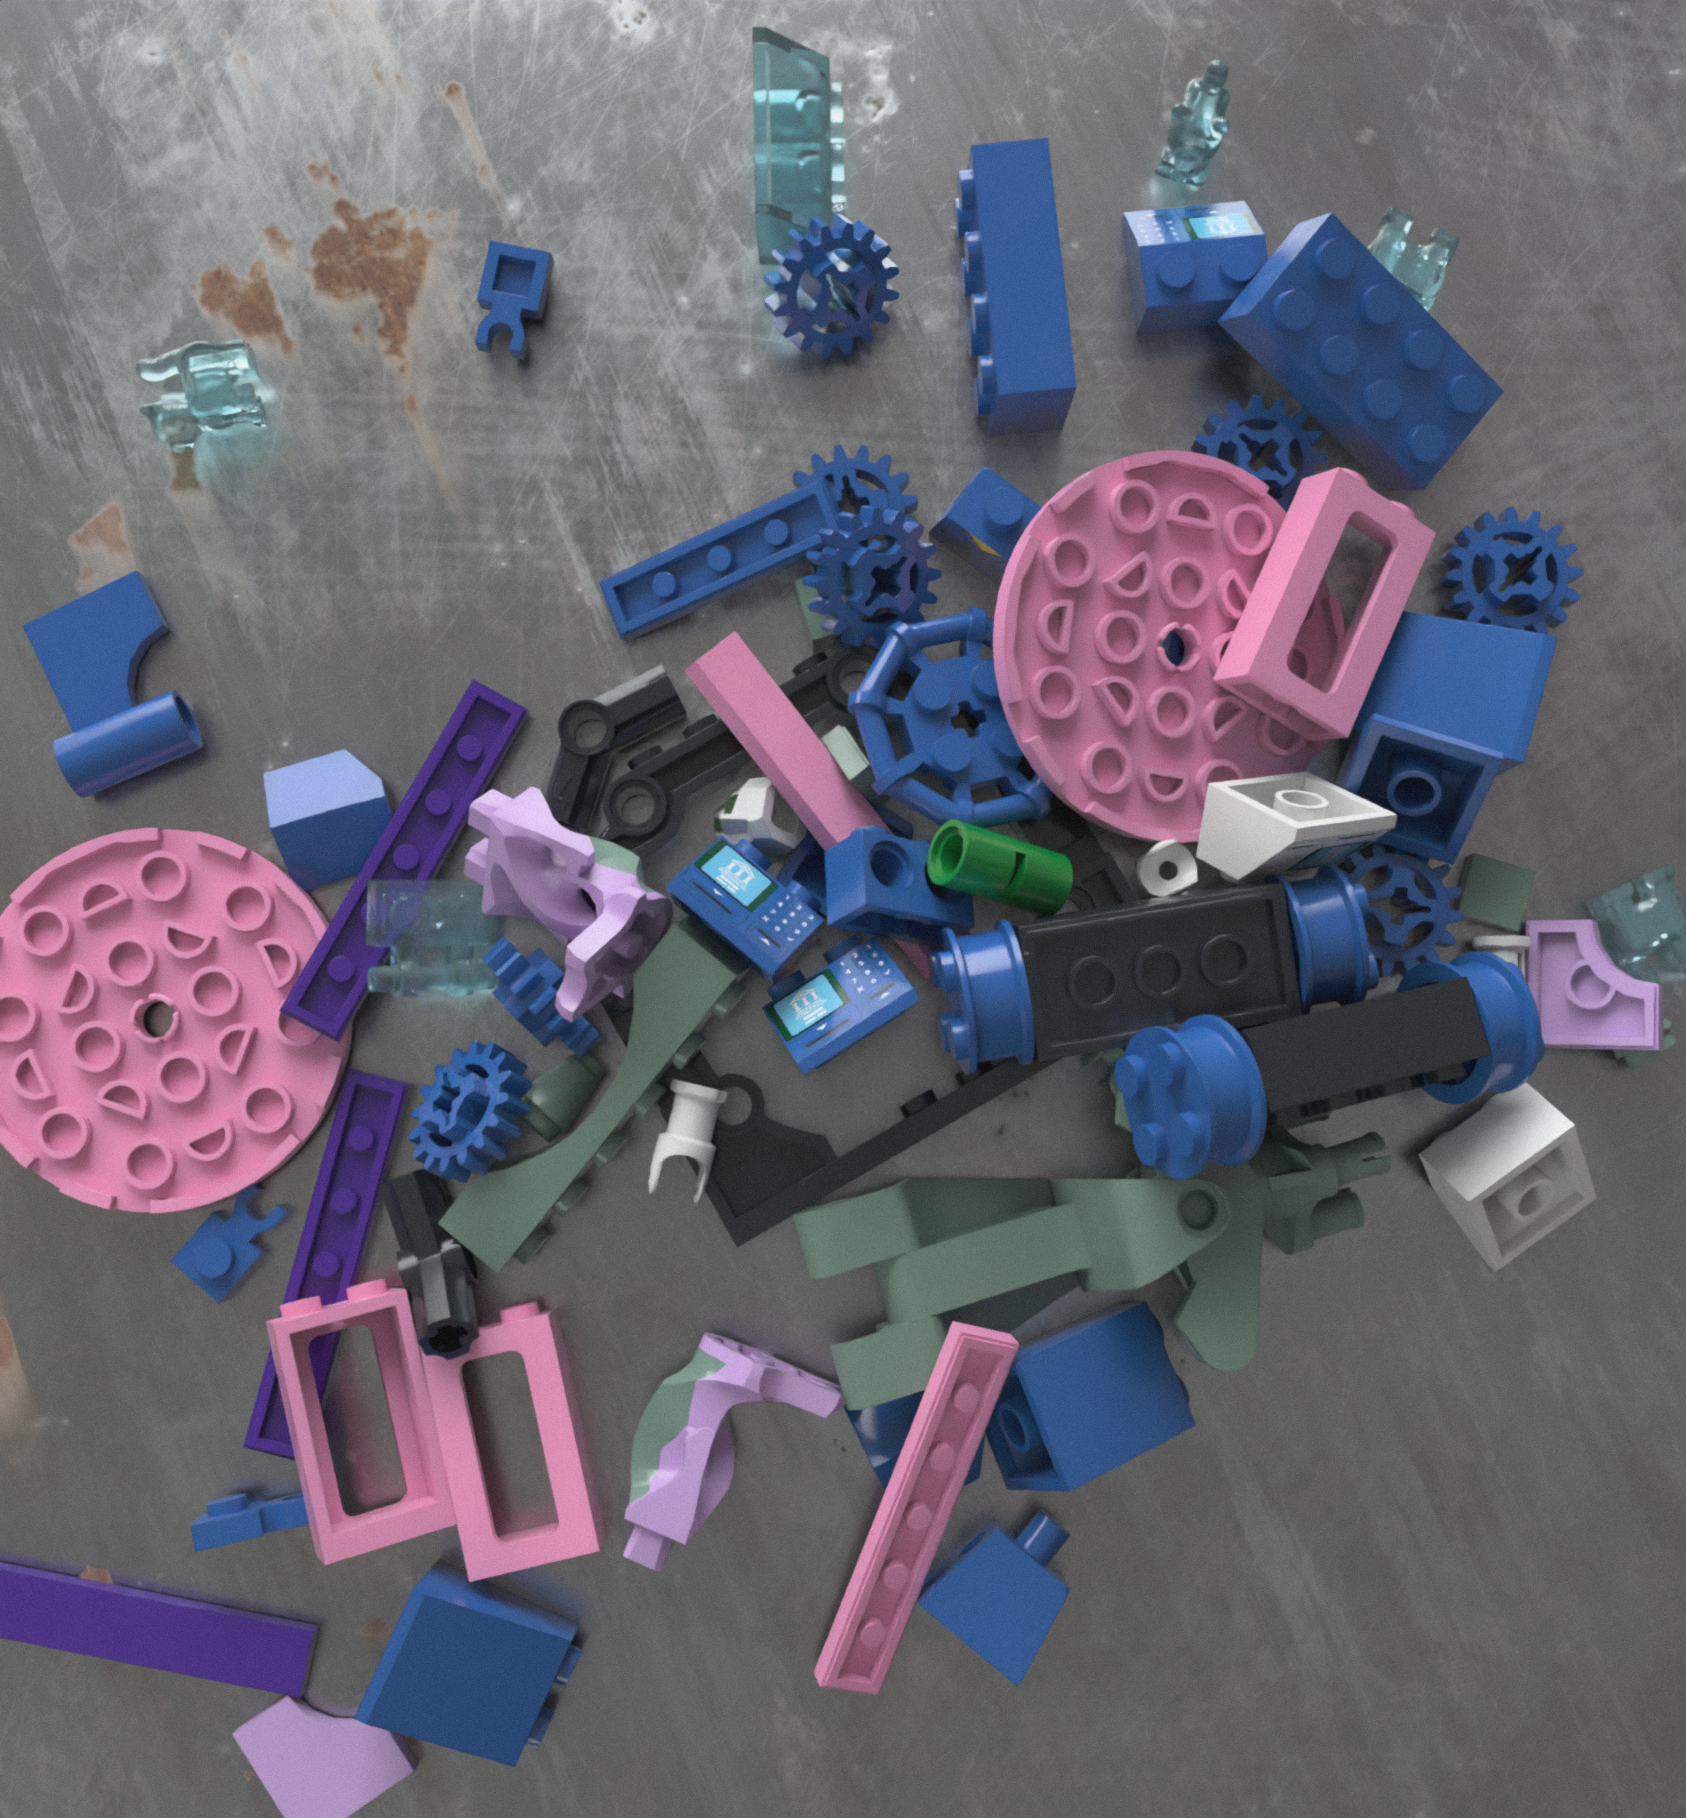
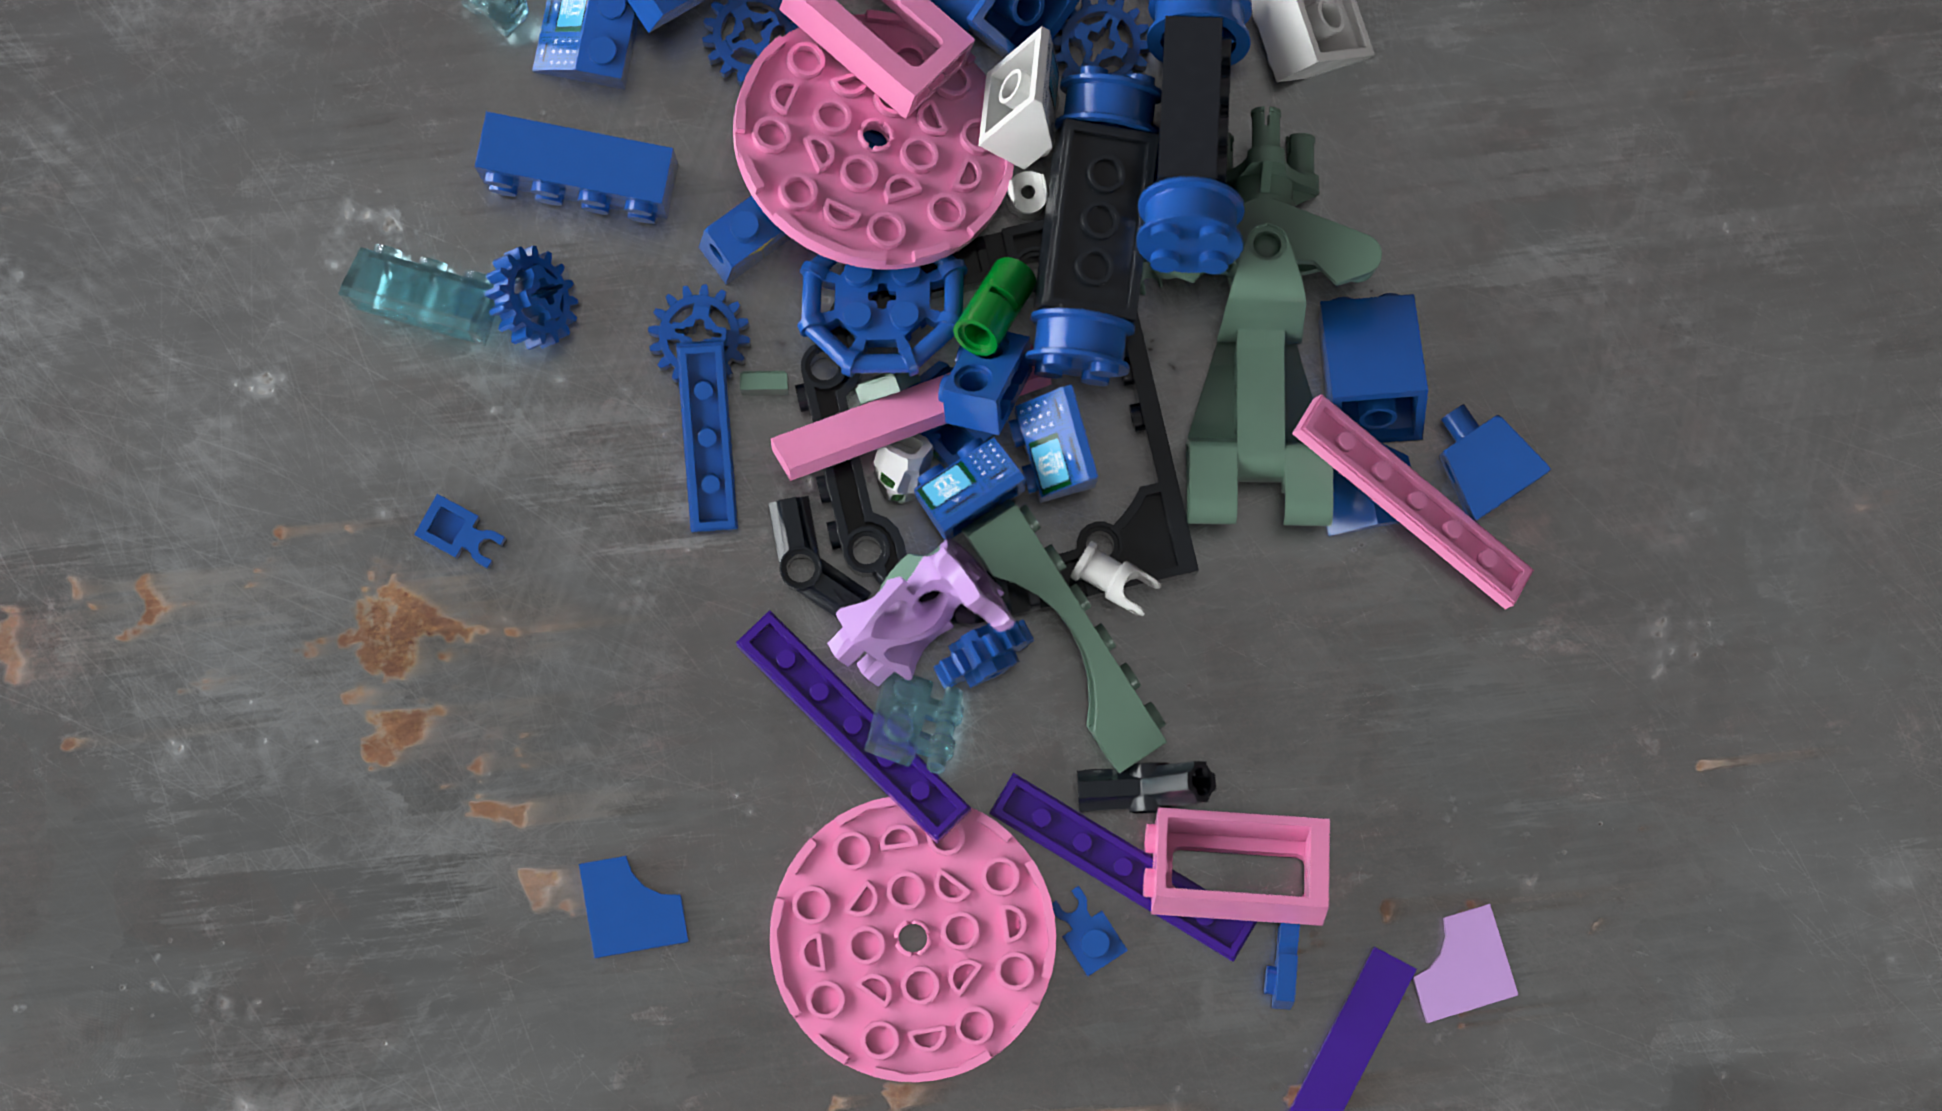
camera: 75 degrees left, 0 degrees up
blue pin [53,690,203,798] -> none
clear light blue animal [136,339,267,453] -> none
blue slope [263,749,393,893] -> none
blue slope [353,1559,582,1767] -> none
blue gear [408,1041,532,1183] -> none
bright pink piece [419,1301,607,1582] -> none
sand green cone [520,1052,607,1143] -> none
lavender hips [623,1332,846,1572] -> none
blue gear [802,506,942,649] -> none

